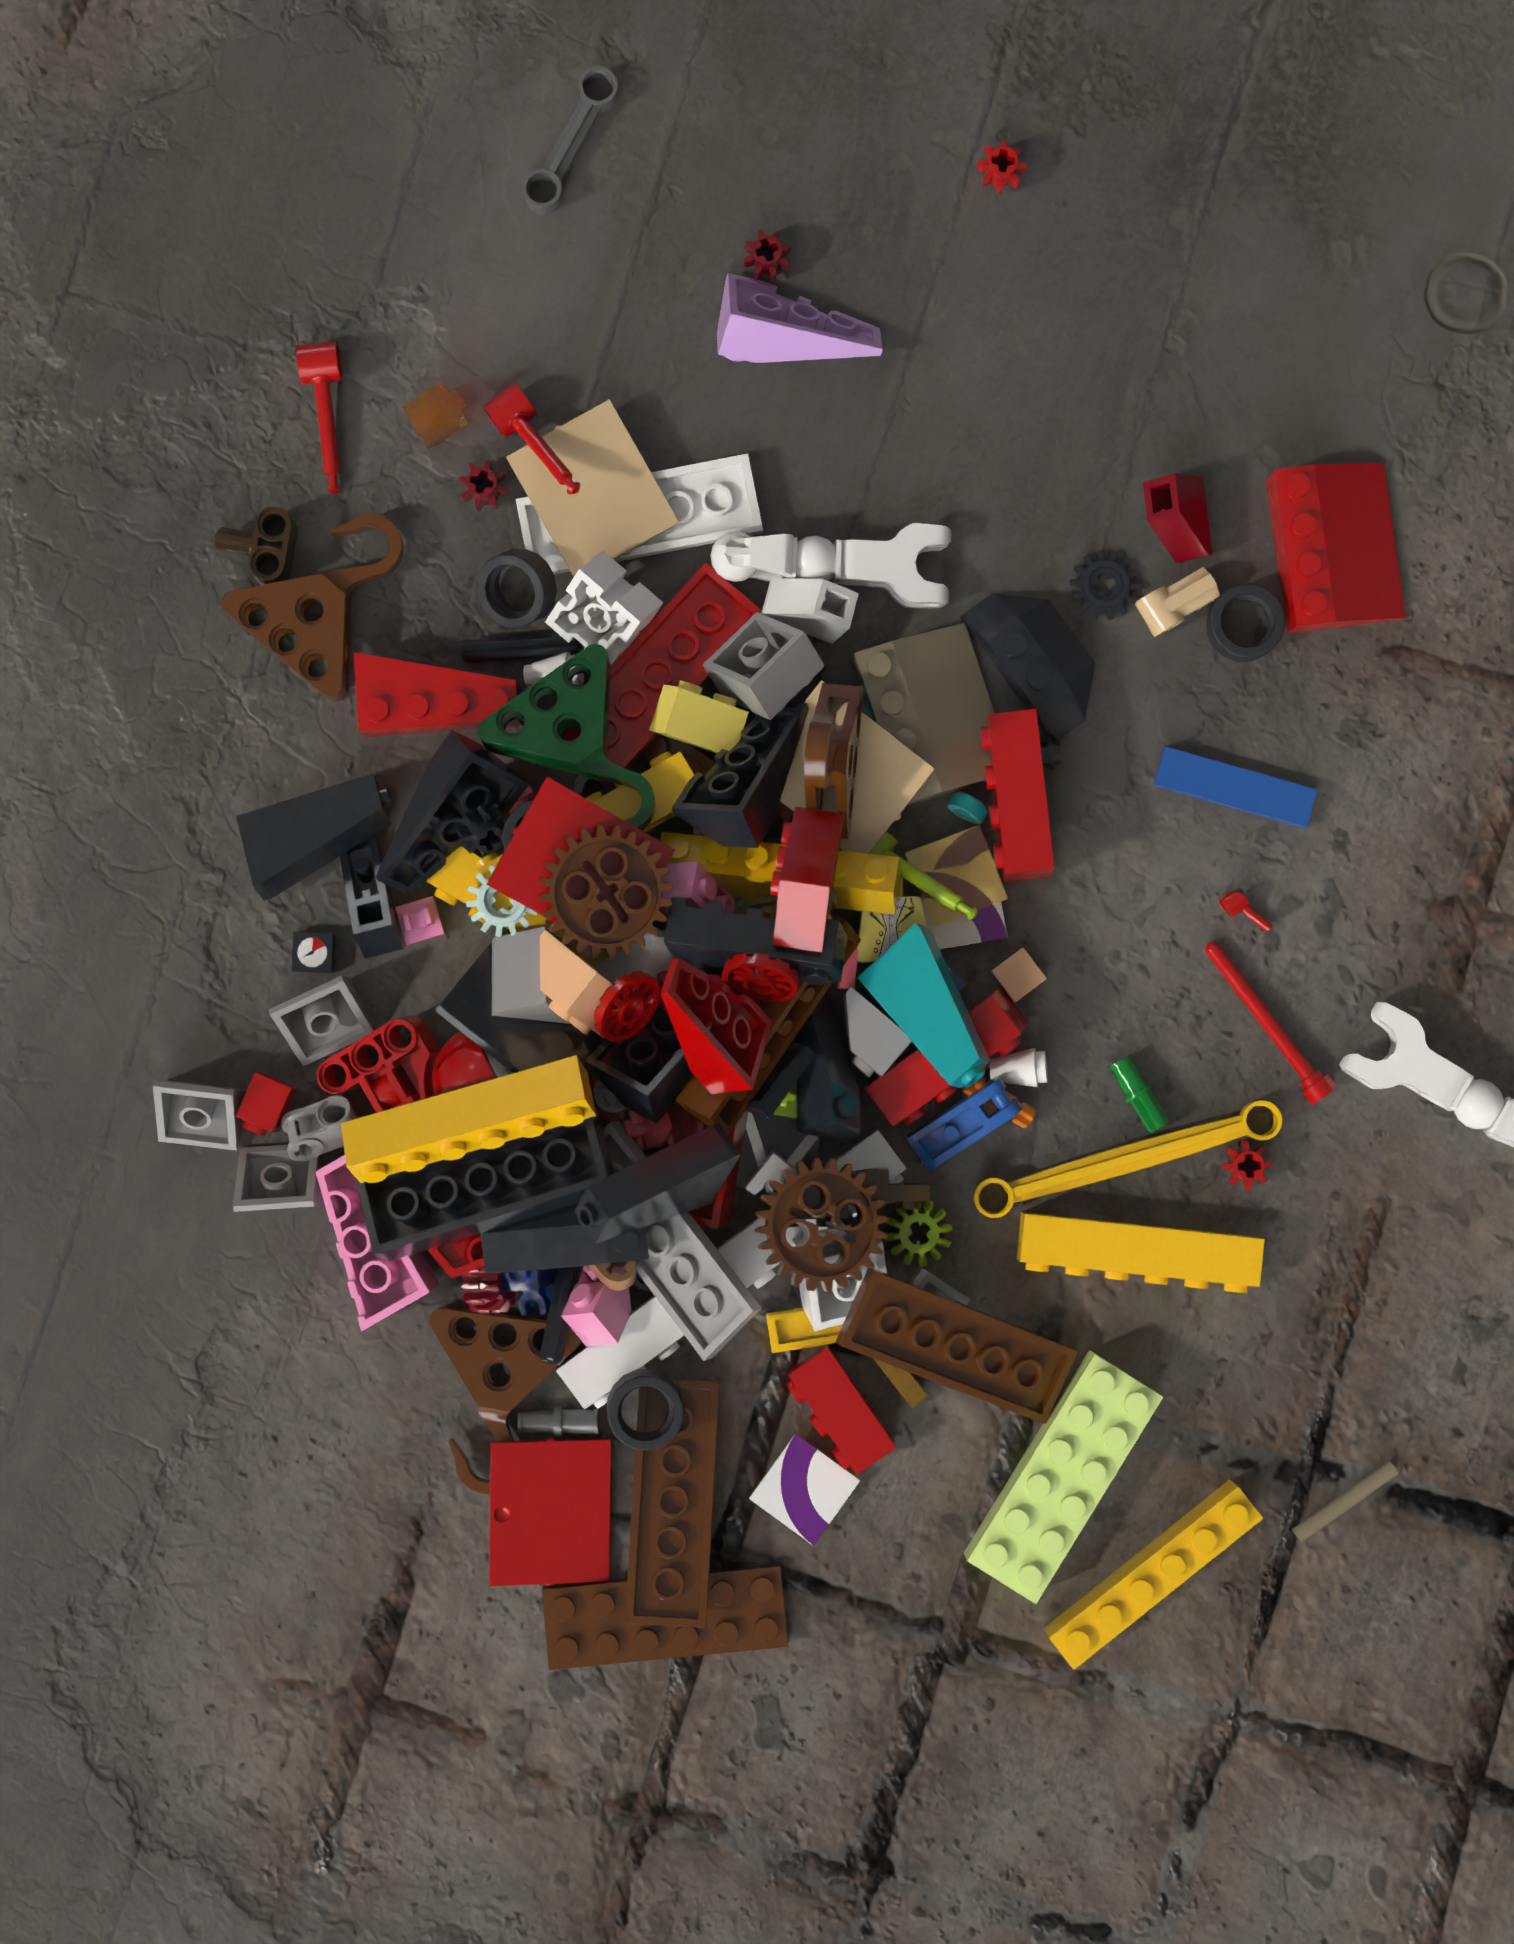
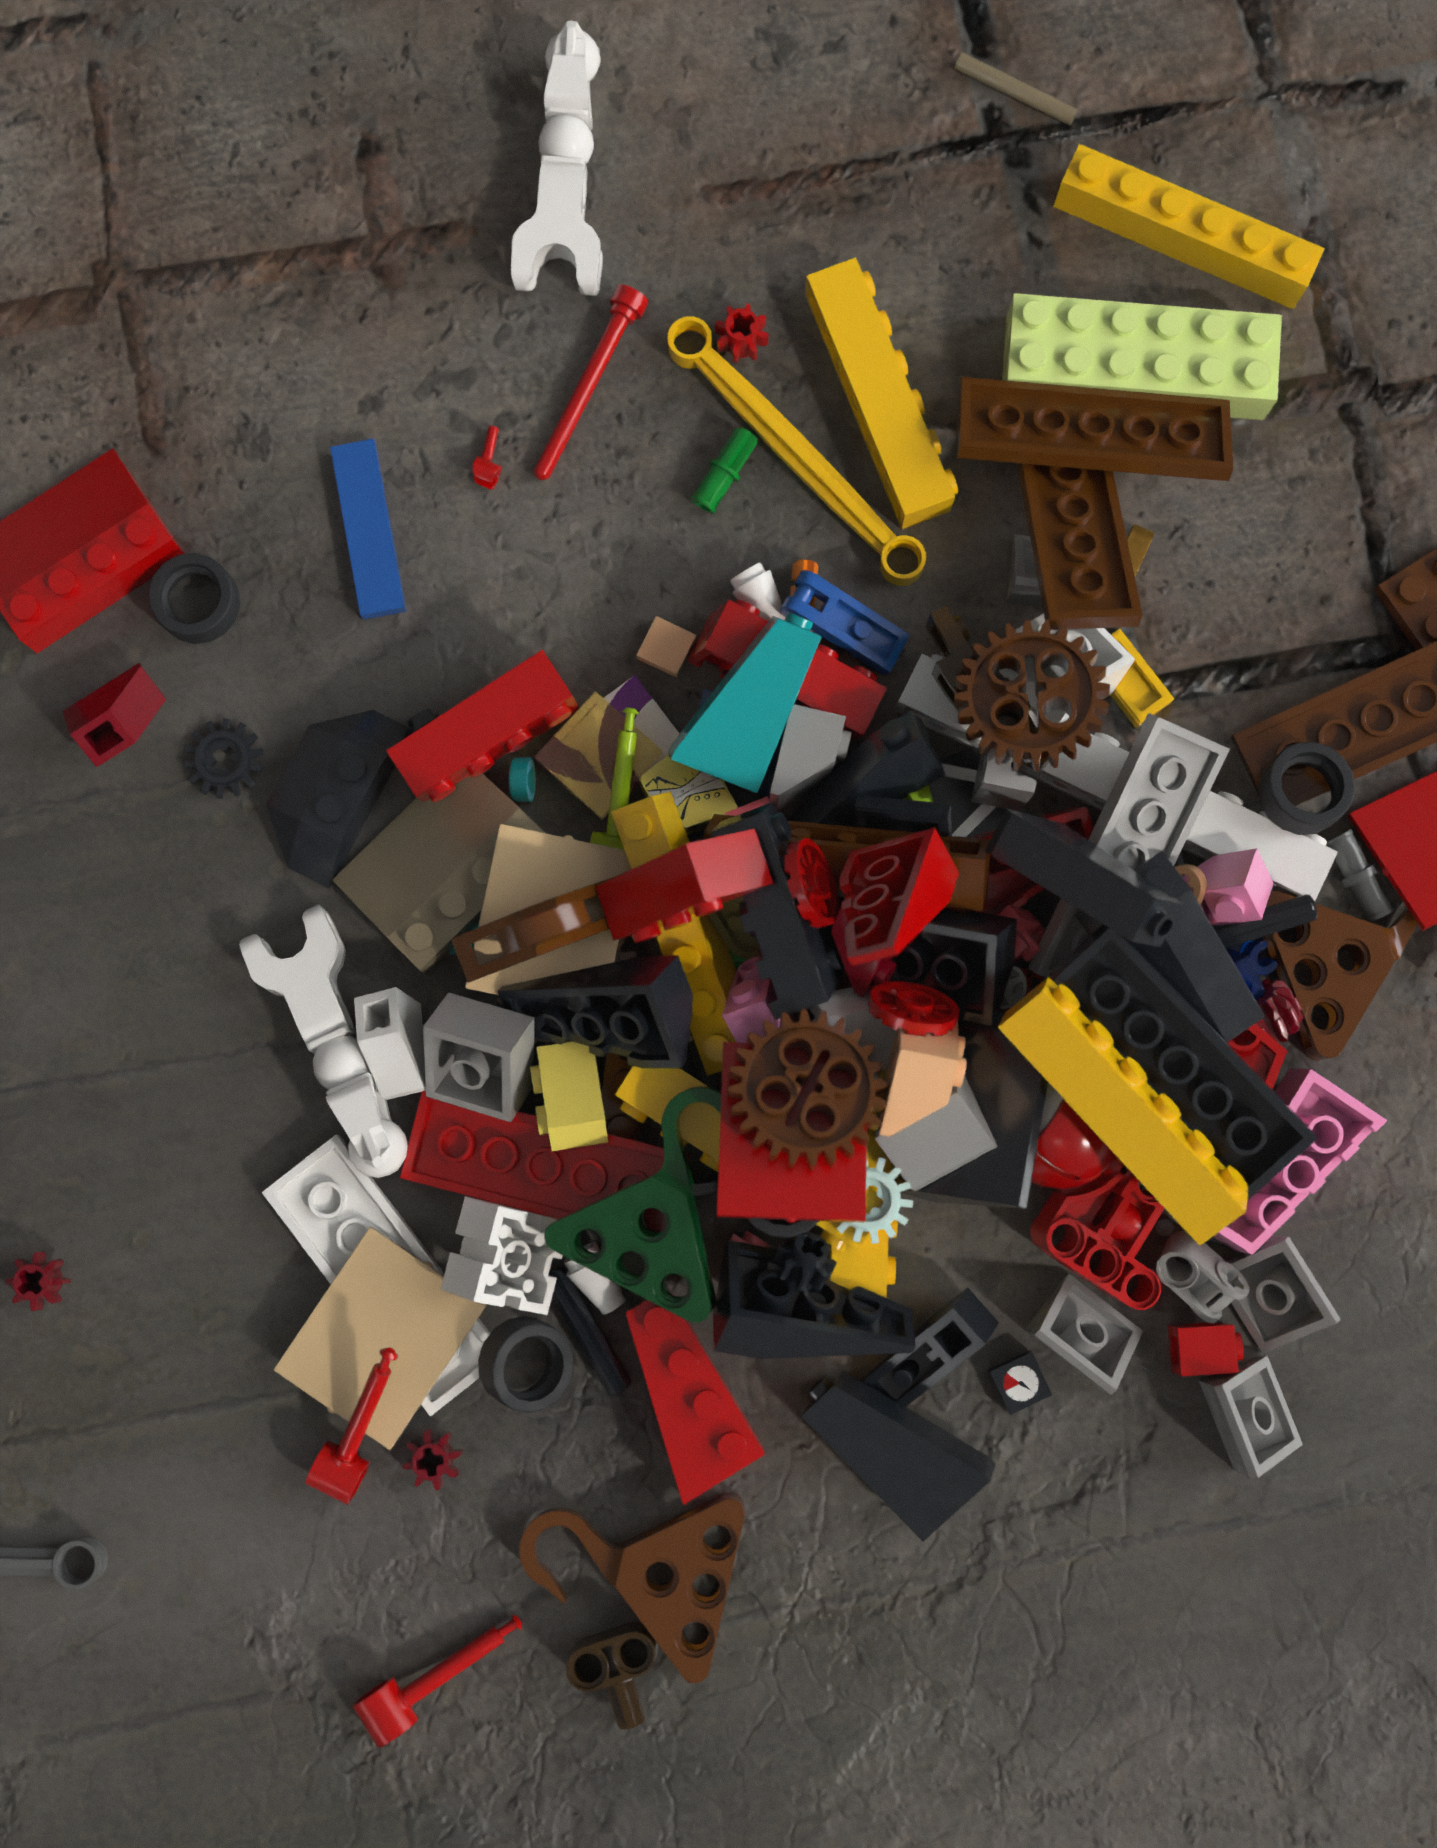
camera: 115 degrees left, 5 degrees down
bright pink tile [395,896,446,946] -> none
clear orange brick [402,382,468,449] -> none
lavender wedge [717,273,883,363] -> none
tile [749,1432,860,1546] -> none
red brick [786,1345,896,1475] -> none
lime gear [885,1201,952,1266] -> none
tan piece [1135,567,1221,638] -> none
none -> reddish brown plate [957,377,1233,481]

